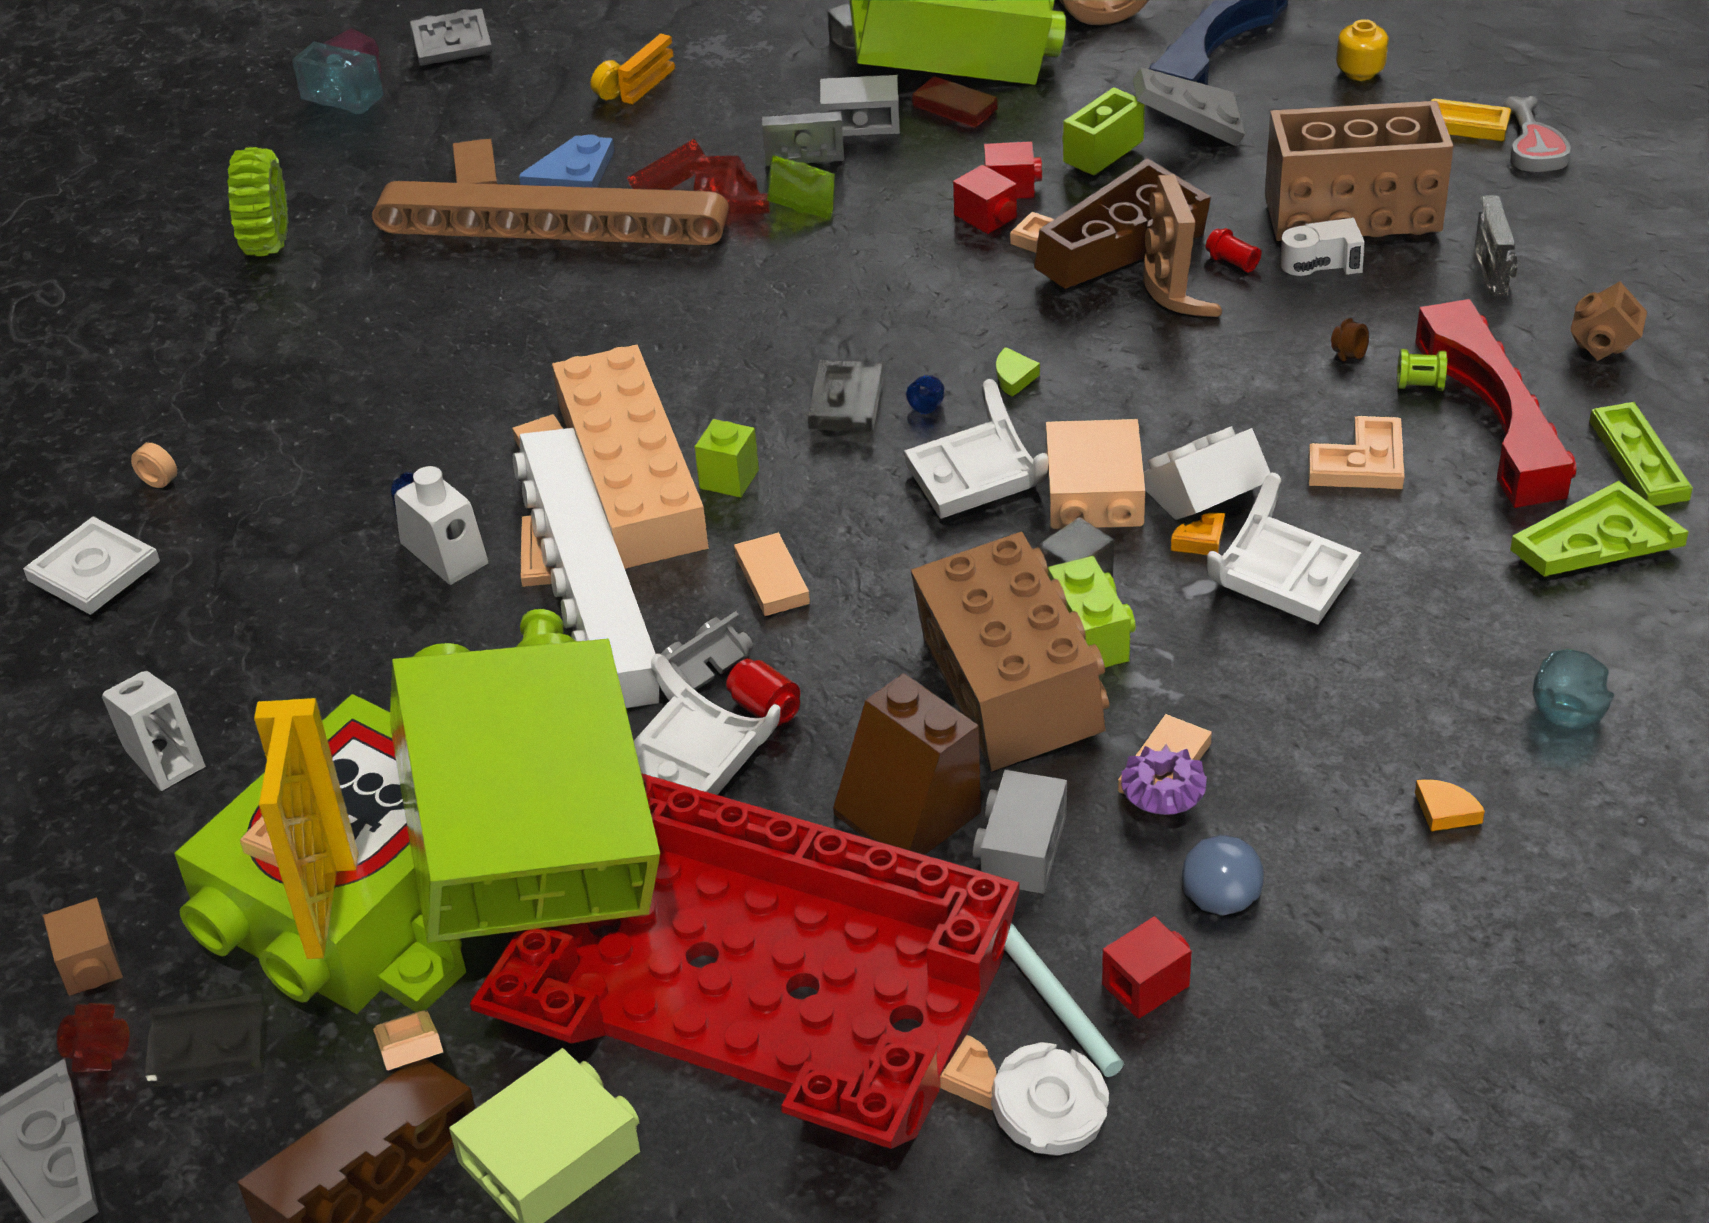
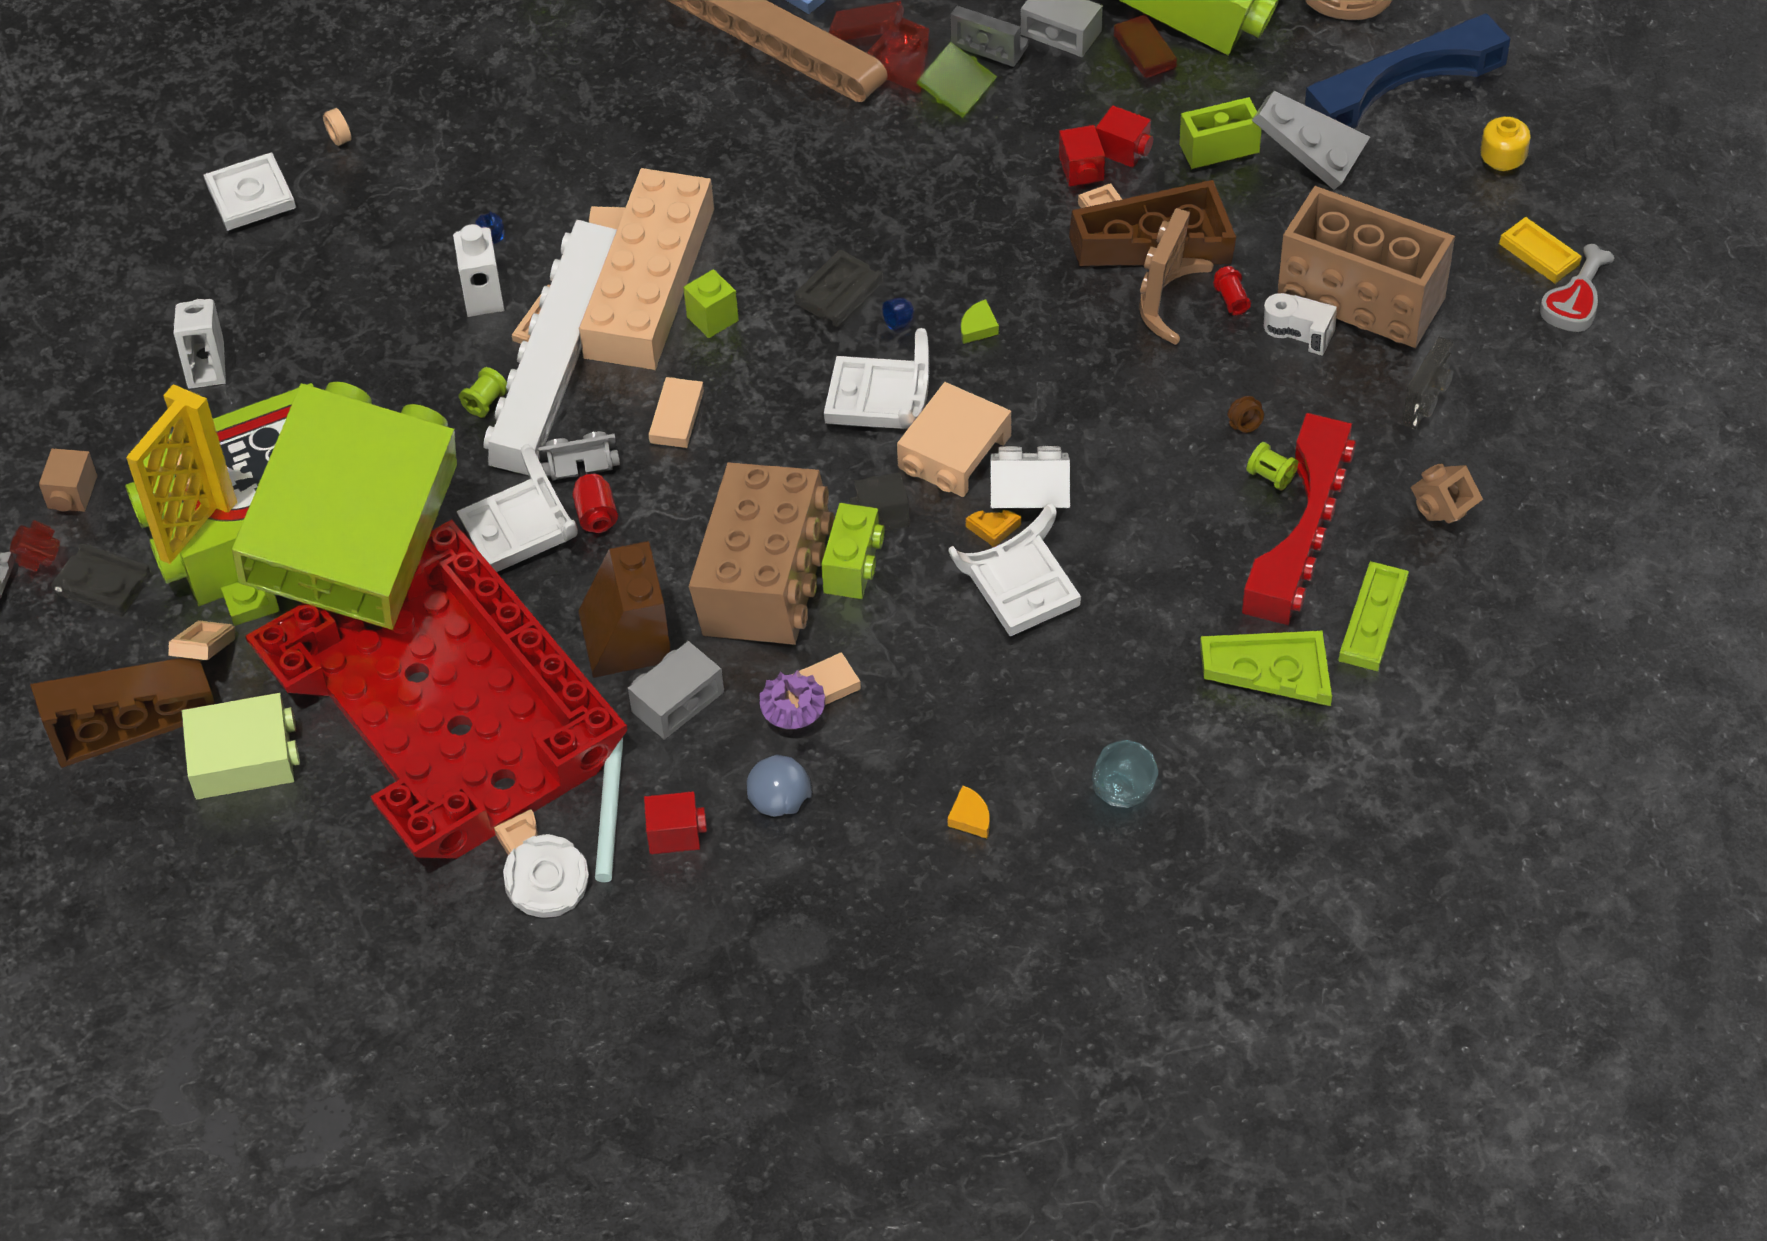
camera: 30 degrees right, 10 degrees up
light nougat tile [1308,416,1404,489] -> none

